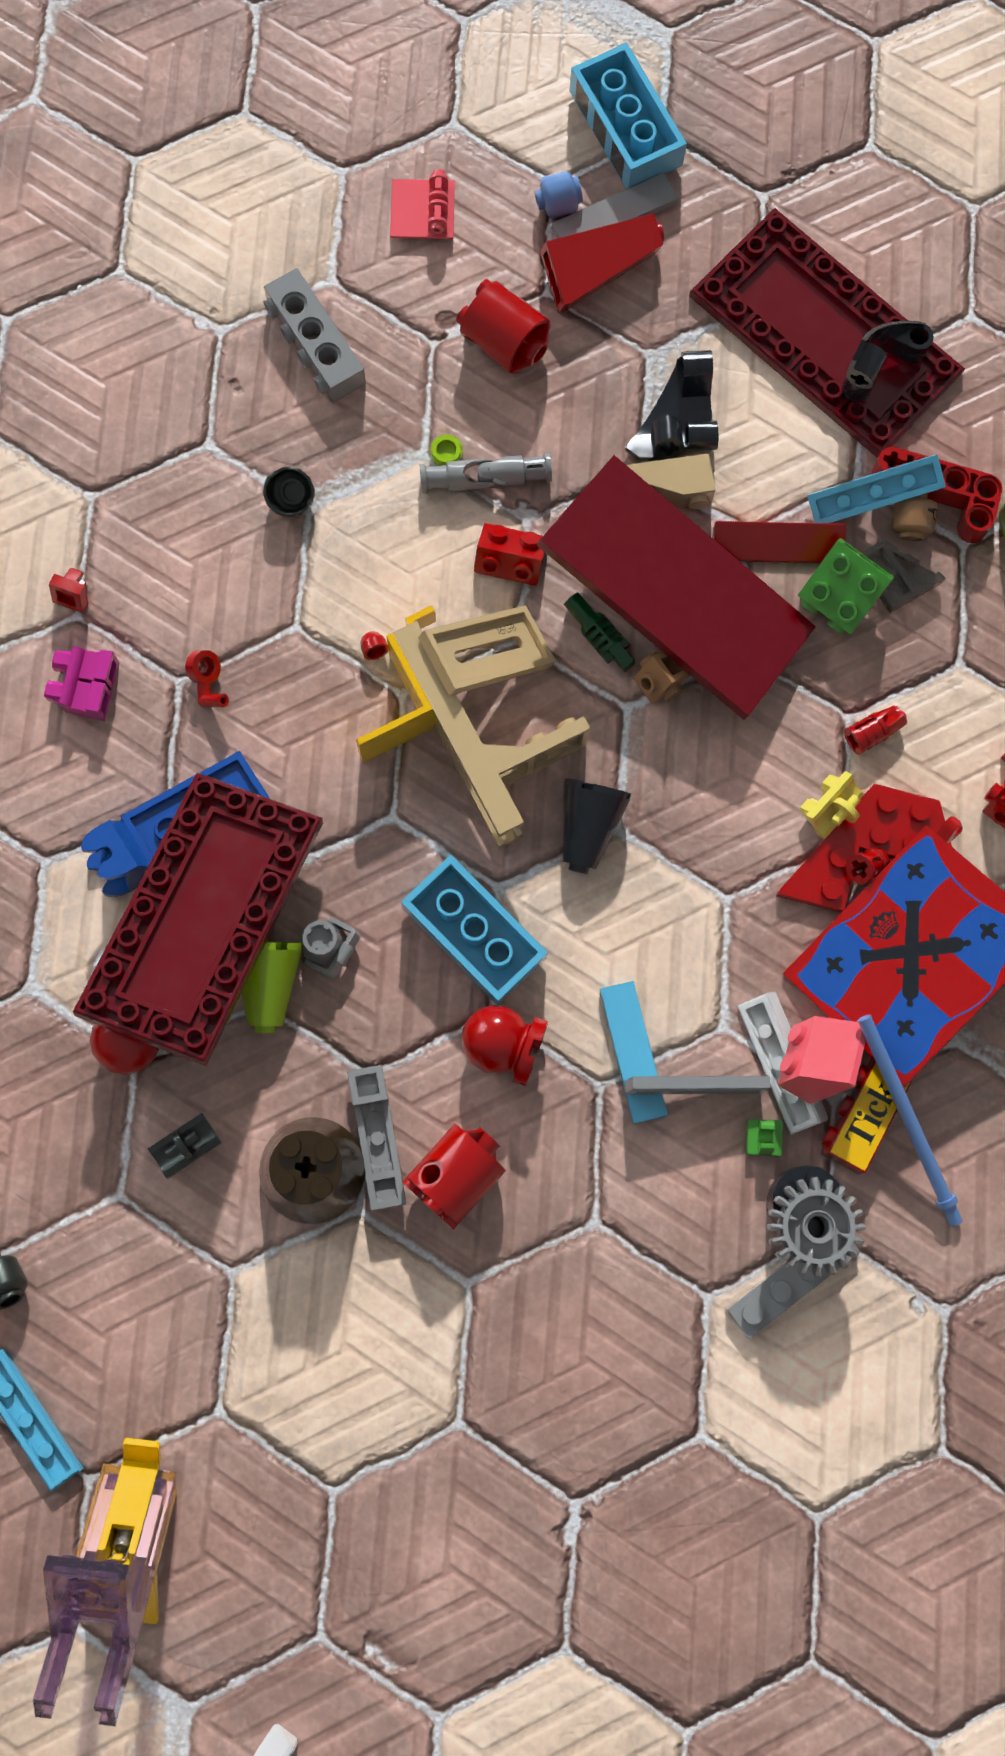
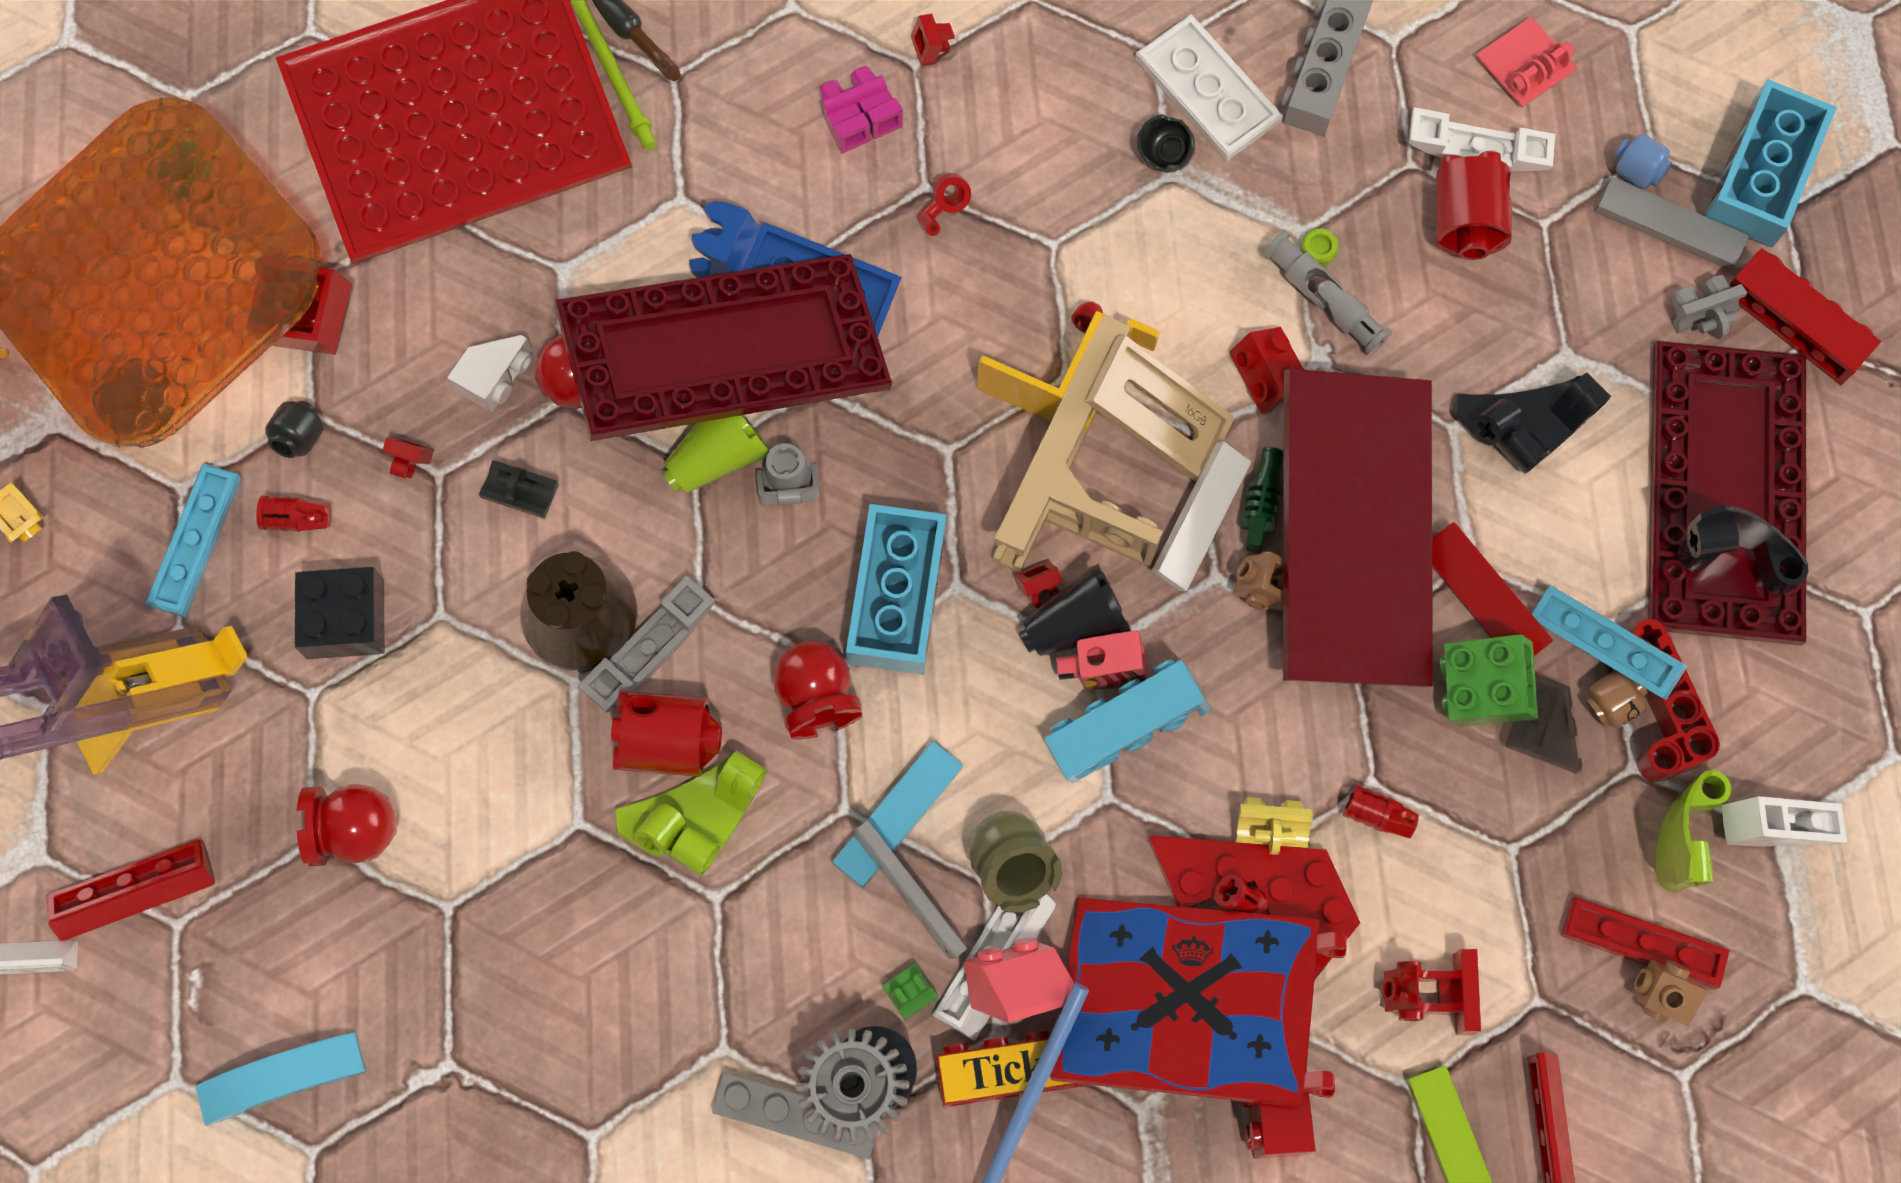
camera: 55 degrees right, 5 degrees down
red slope [540,213,664,313] -> none
tan slope [627,454,716,509] -> none
none -> red slope [46,838,215,941]
none -> medium azure slope [195,1032,366,1126]
none -> red hinge [256,495,331,532]
none -> black brick [295,567,385,659]
none -> red tile [297,784,397,866]
none -> red tile [382,437,434,478]
none -> white slope [447,335,533,413]
none -> lime panel [615,751,767,876]
none -> olive tile [968,811,1062,913]
none -> red tile [1013,561,1063,609]
none -> medium azure wedge [1044,659,1213,783]
none -> coral torso [1057,630,1148,690]
none -> white tile [1135,14,1283,162]
none -> white tile [1152,441,1251,591]
none -> white slope [1409,107,1556,171]
none -> light grey hips [1671,274,1747,339]
none -> red brick [1730,247,1882,386]

